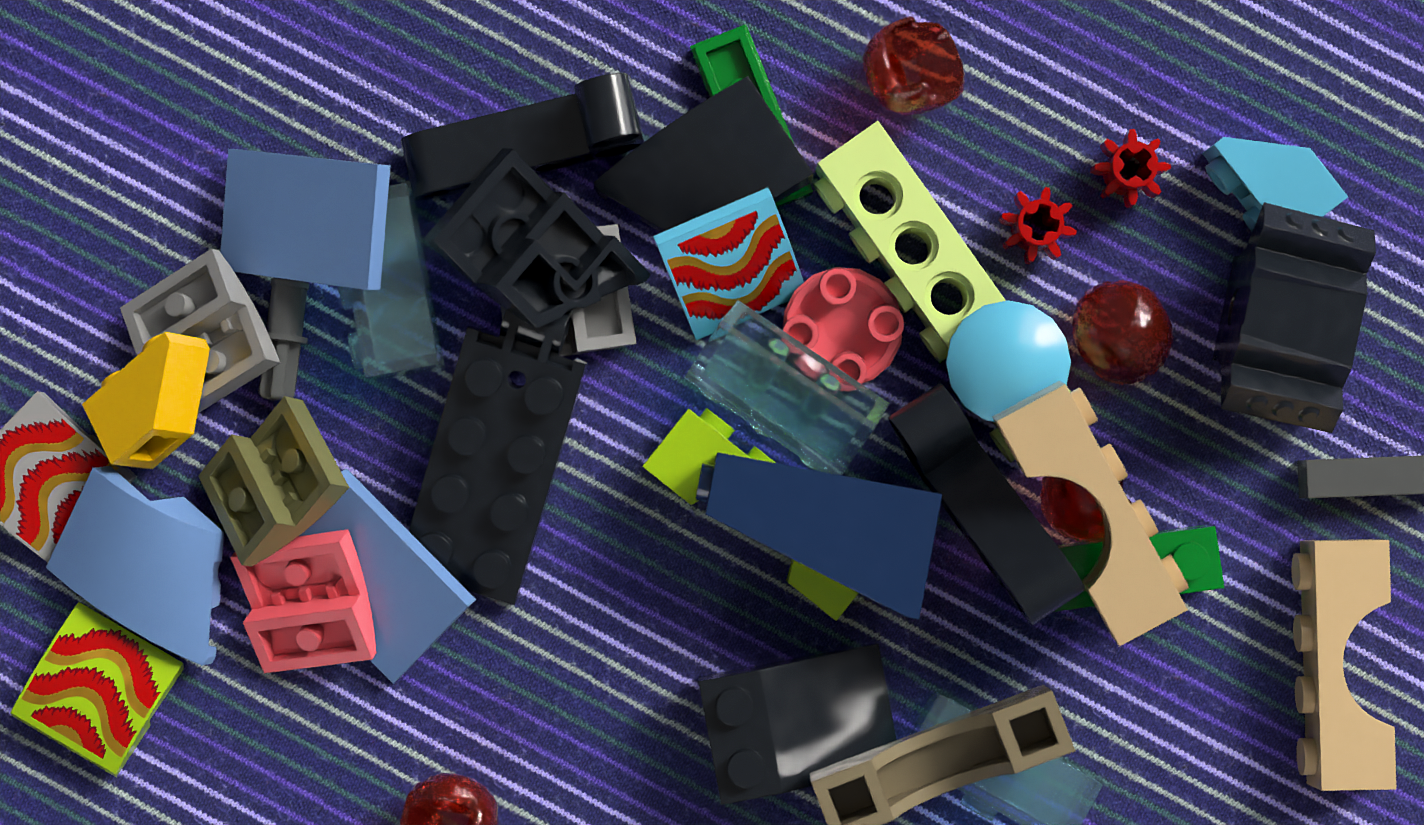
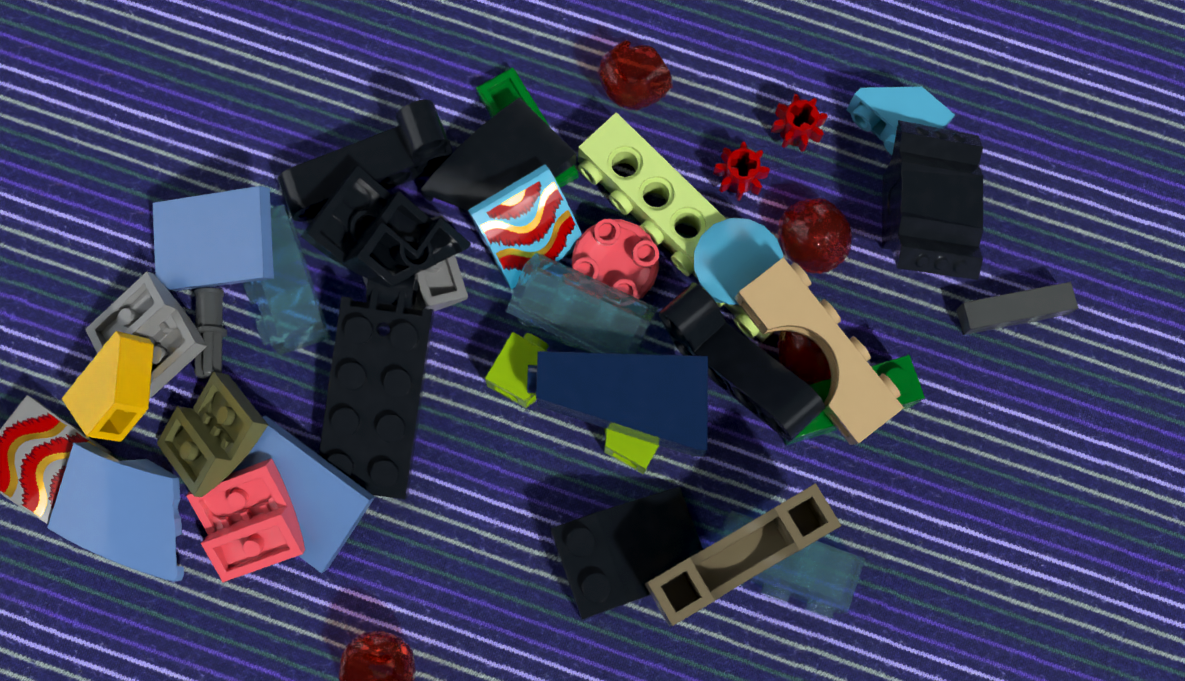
camera: 20 degrees left, 10 degrees down
slope [10,602,184,777] -> none
tan arch [1291,539,1396,791] -> none

